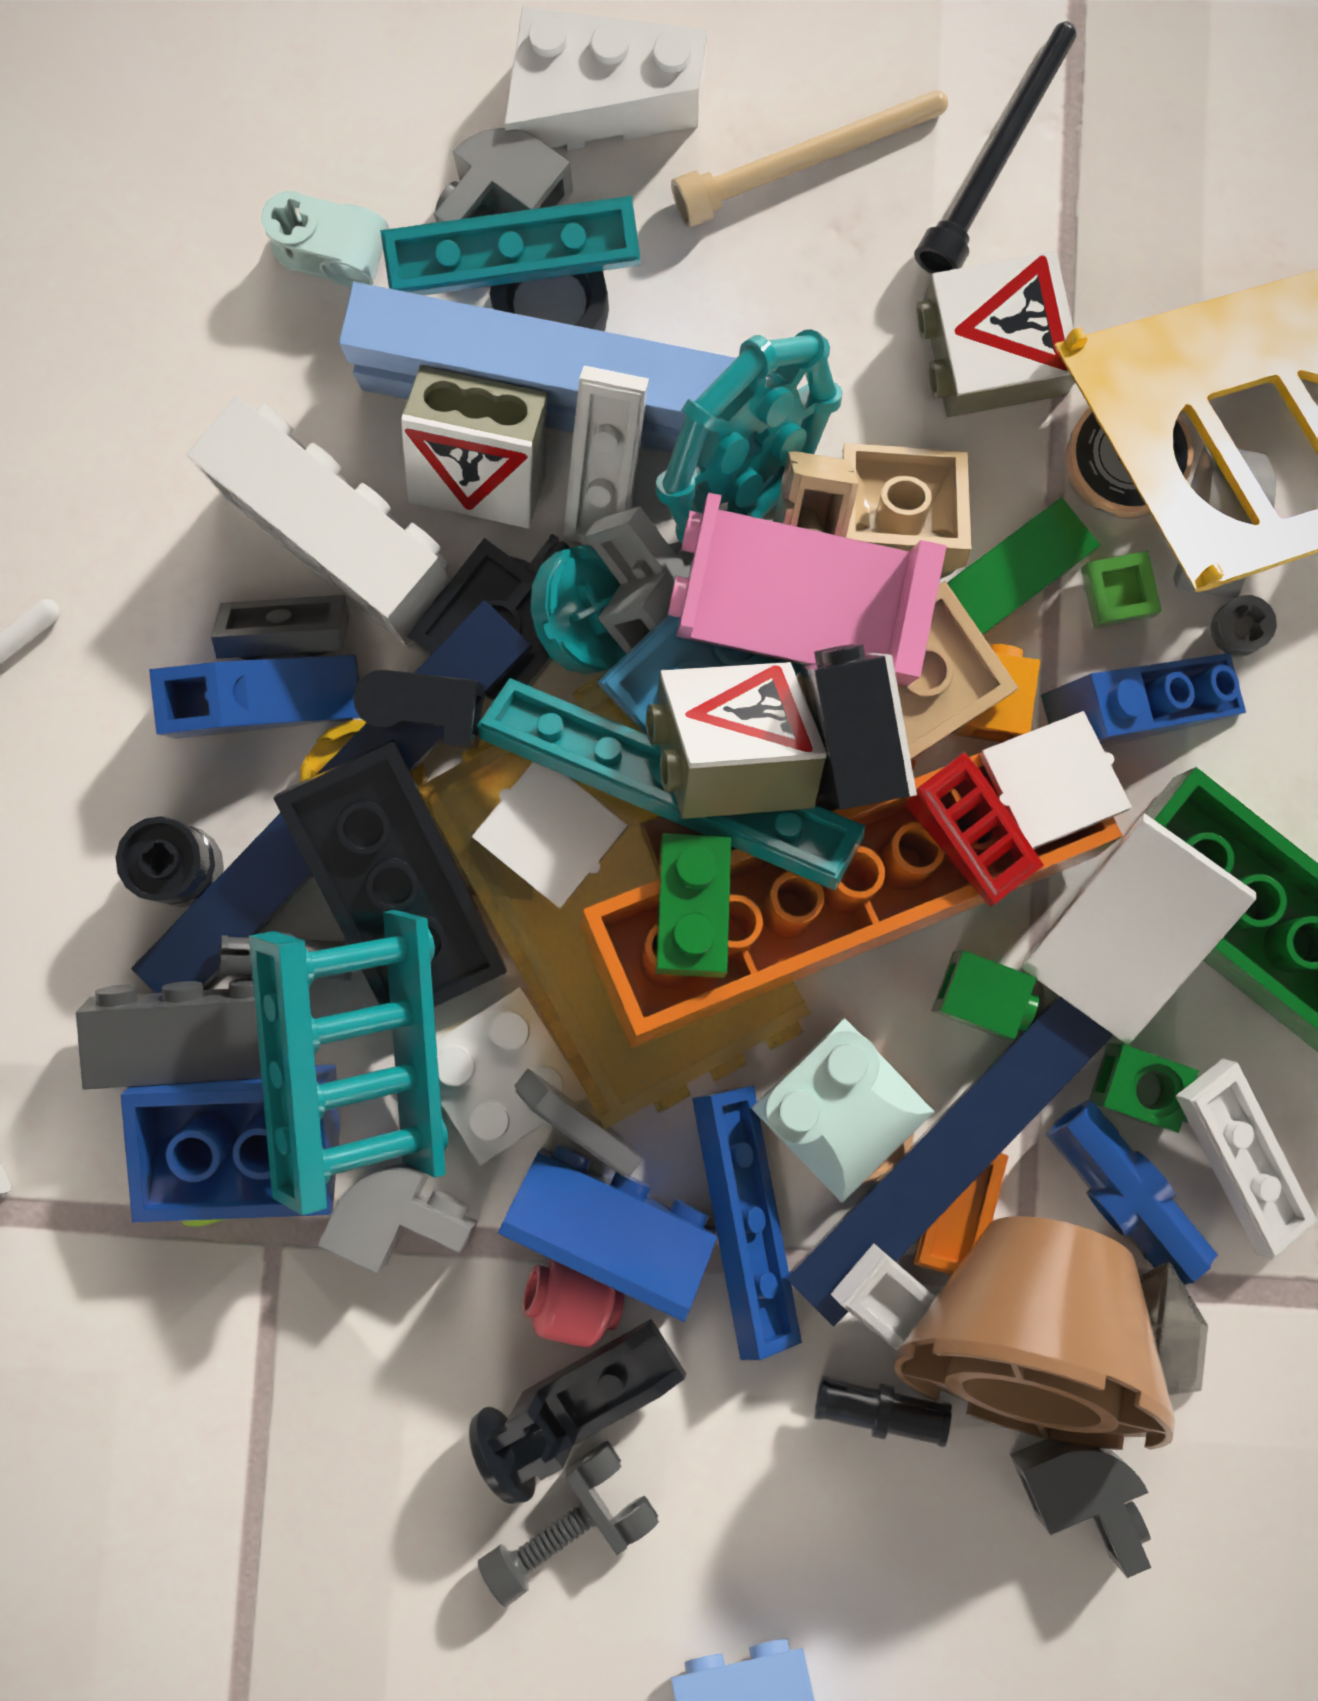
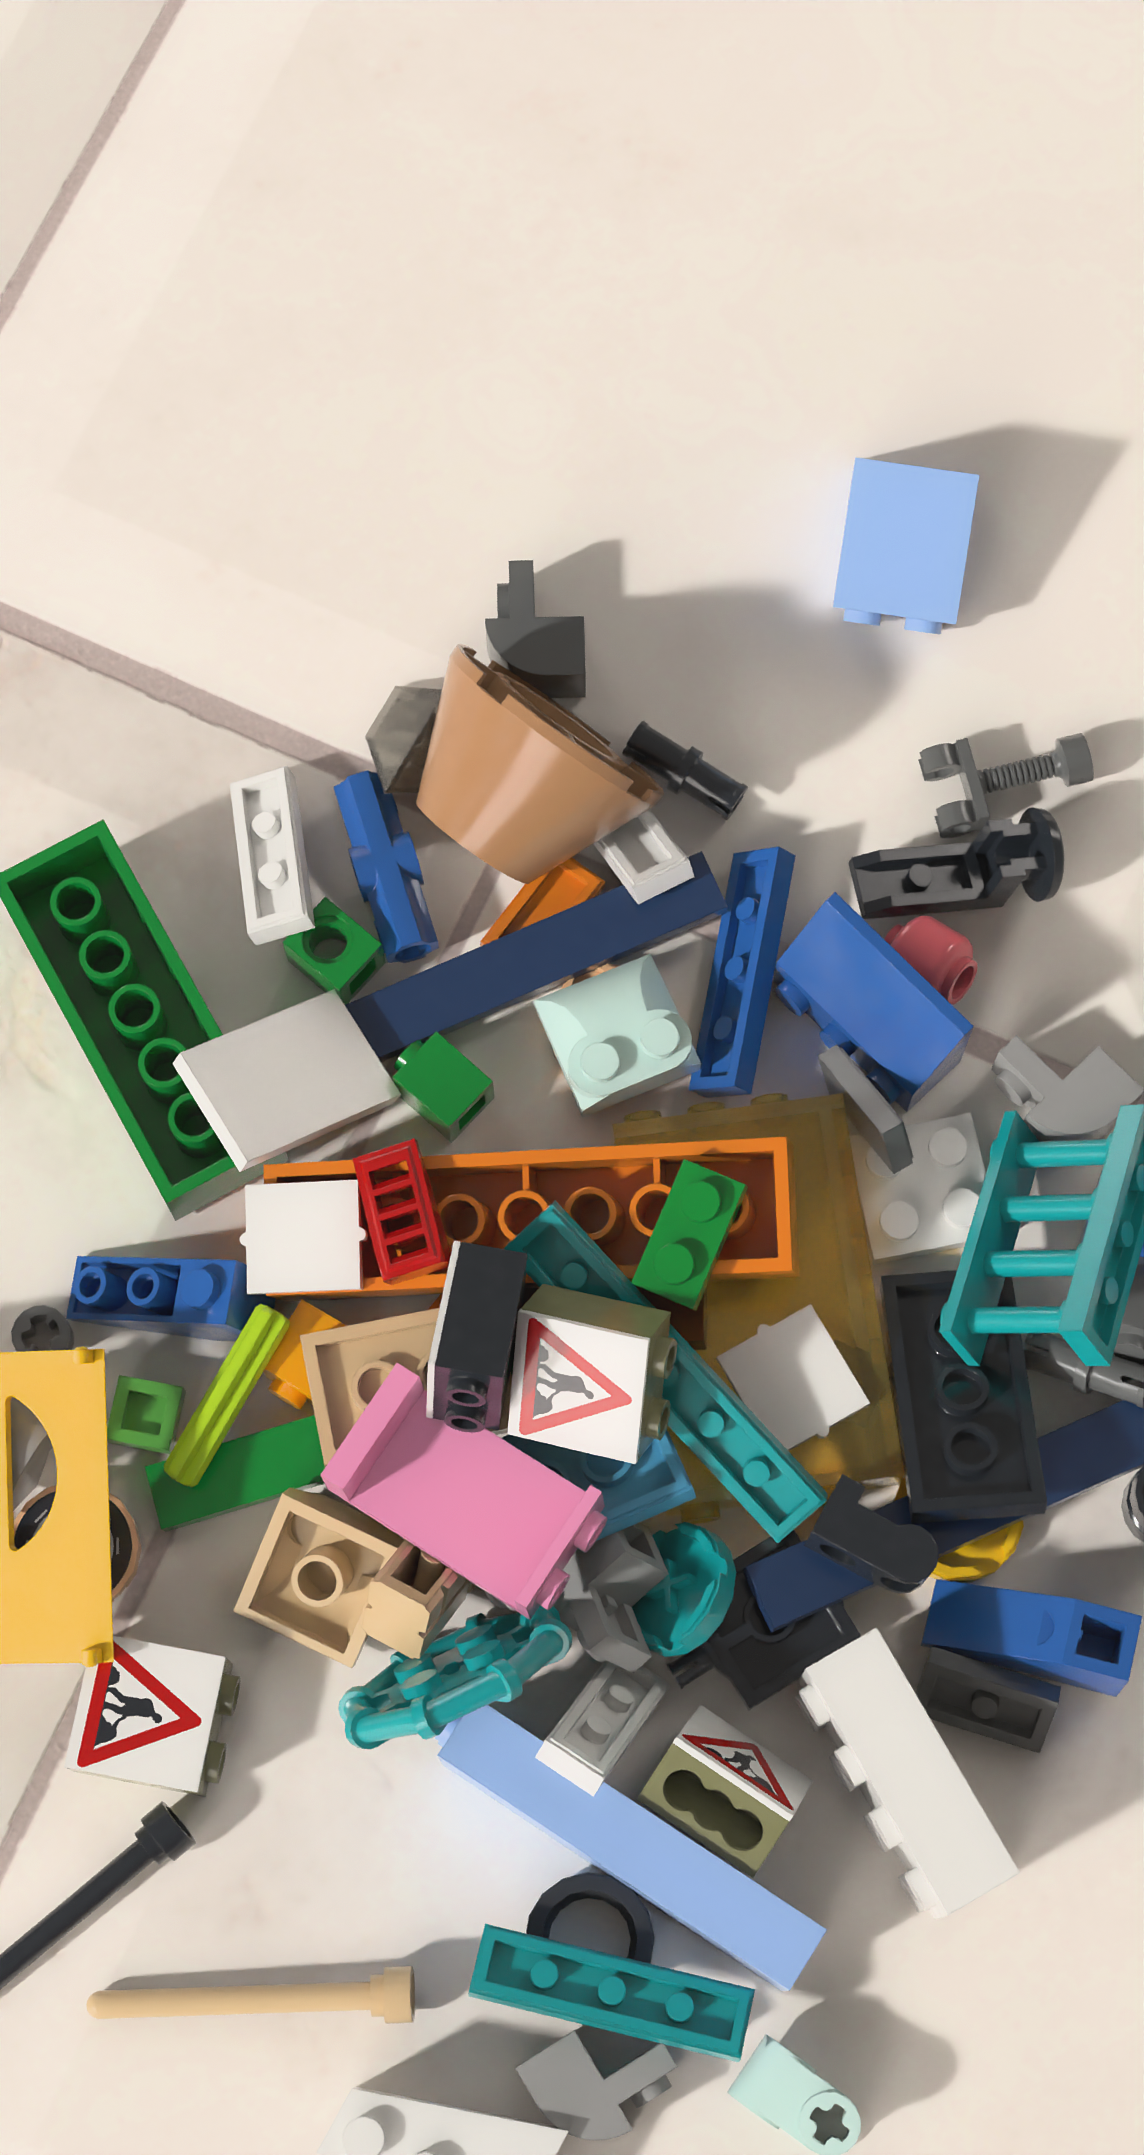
camera: 160 degrees left, 10 degrees down
none -> lime axle [164,1304,290,1487]

